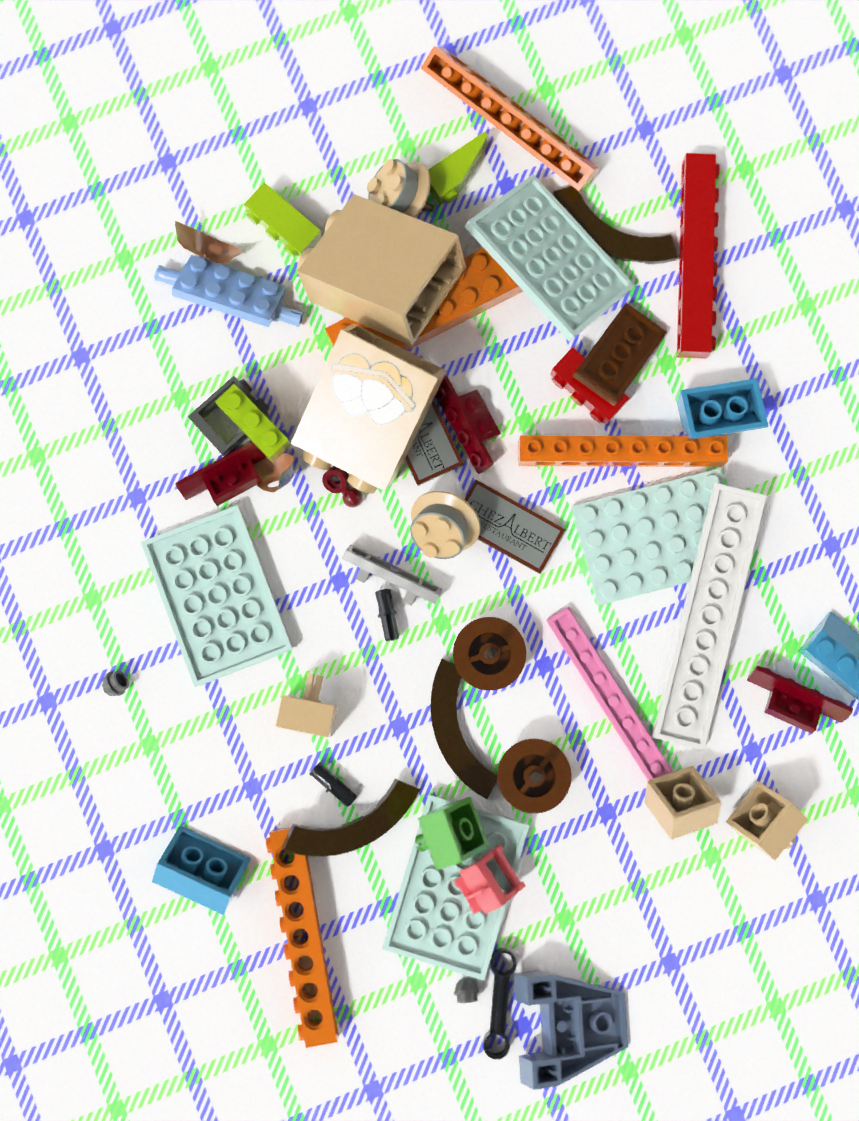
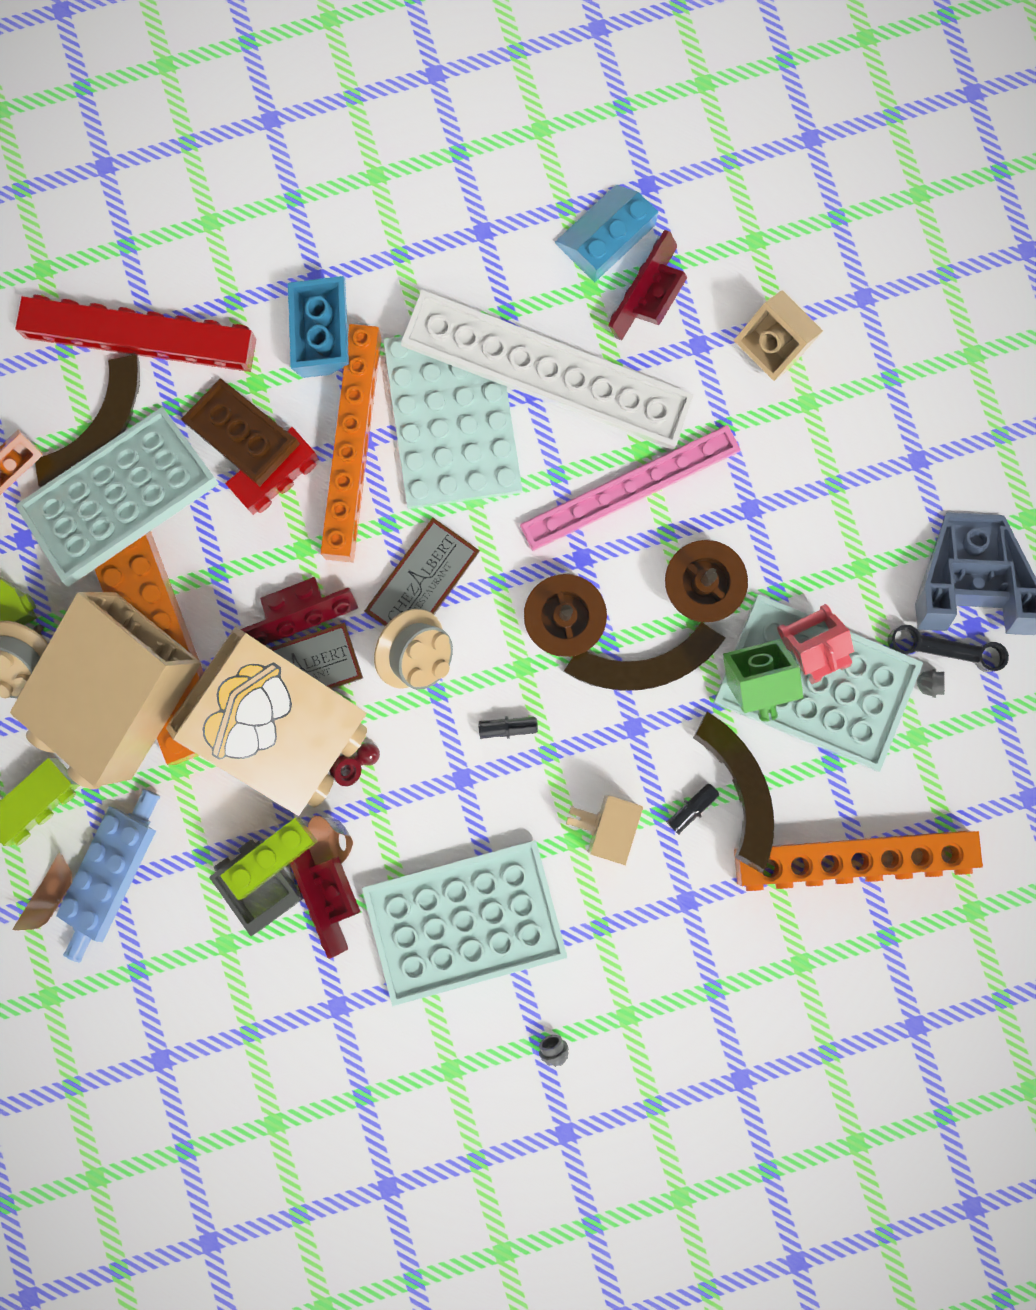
camera: 85 degrees left, 0 degrees up
dark azure slope [152,825,251,915] -> none
light grey hinge [341,544,443,606] -> none
tan brick [644,765,722,840] -> none

